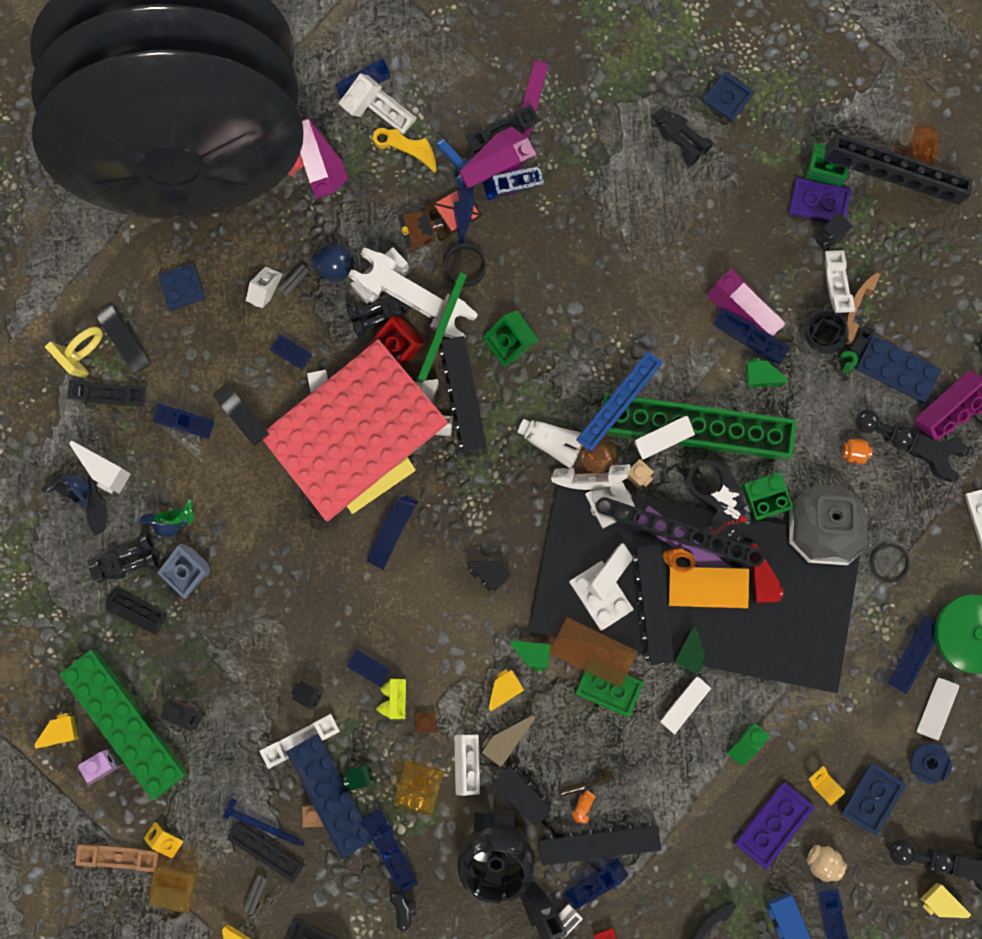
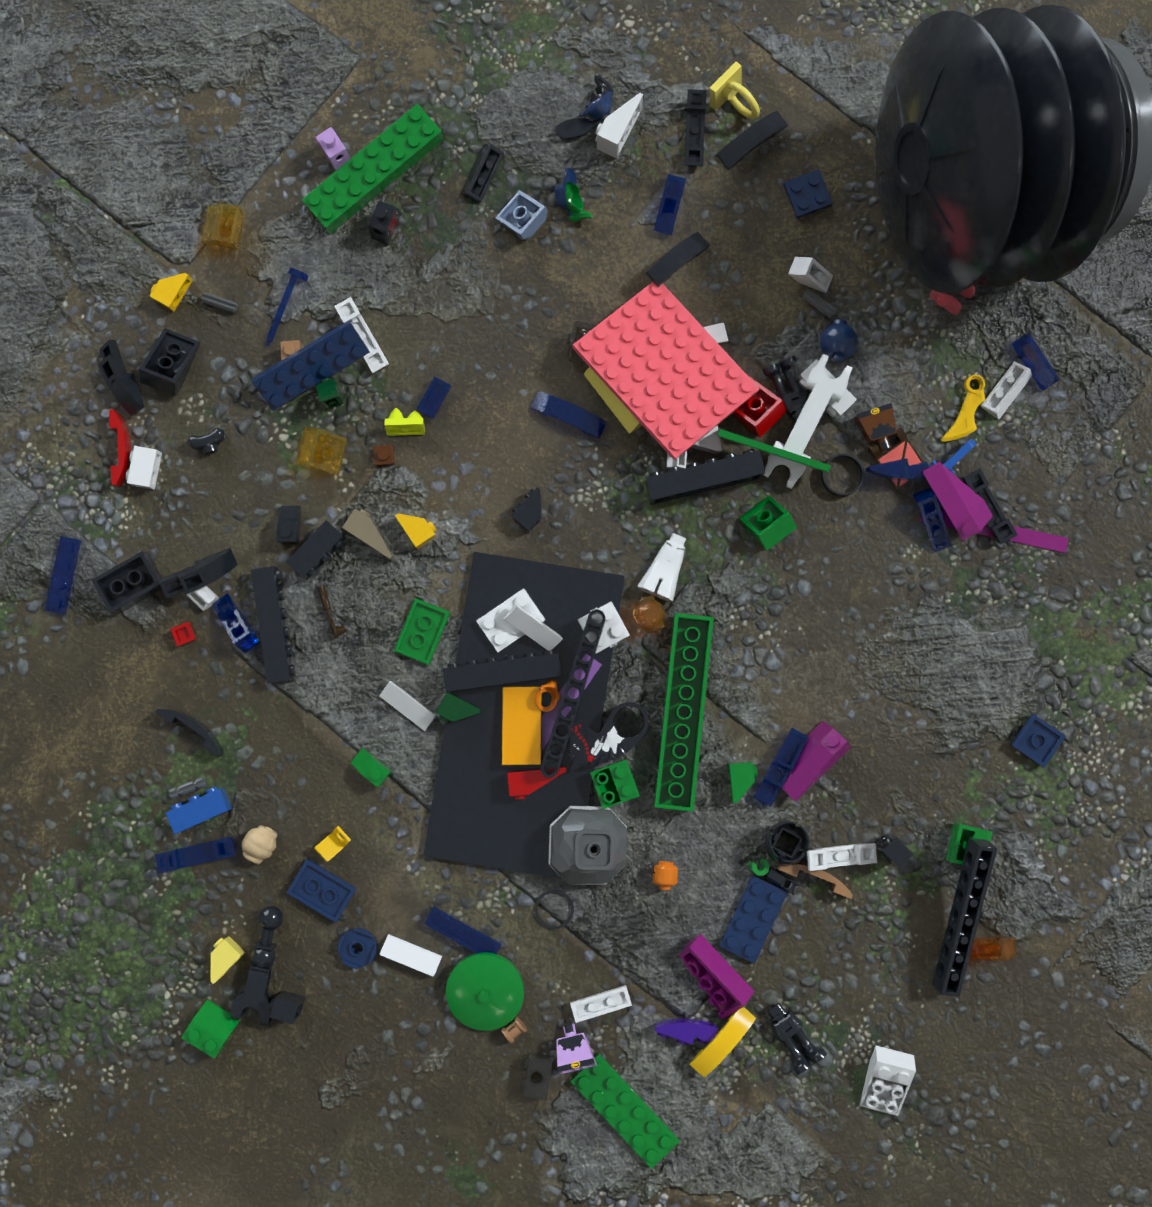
camera: 90 degrees right, 5 degrees up
yellow slope [34,713,79,748] -> none
medium nougat slope [75,845,159,872] -> none
black piece [89,534,159,580] -> none
yellow bracket [144,822,183,858] -> none
black tile [227,822,305,882] -> none
clear blue plate [270,334,313,371] -> none
black slope [291,681,324,709] -> none
magenta wedge [300,118,348,198] -> none
white brick [339,74,382,117] -> none
clear blue slope [363,809,418,893] -> none
white slope [454,734,480,796] -> none
black wheel [457,825,535,904] -> none
green slope [511,641,550,672] -> none
clear orange slope [550,617,638,687] -> none
white slope [551,464,630,490] -> none
orange arm [572,790,596,824] -> none
blue tile [576,351,663,452] -> none
tan brick [627,459,654,489] -> none
white slope [634,416,695,460] -> none
black piece [652,107,714,167] -> none
dark purple tile [734,781,815,870] -> none
dark purple tile [789,178,851,223] -> none
black piece [855,409,970,483] -> none

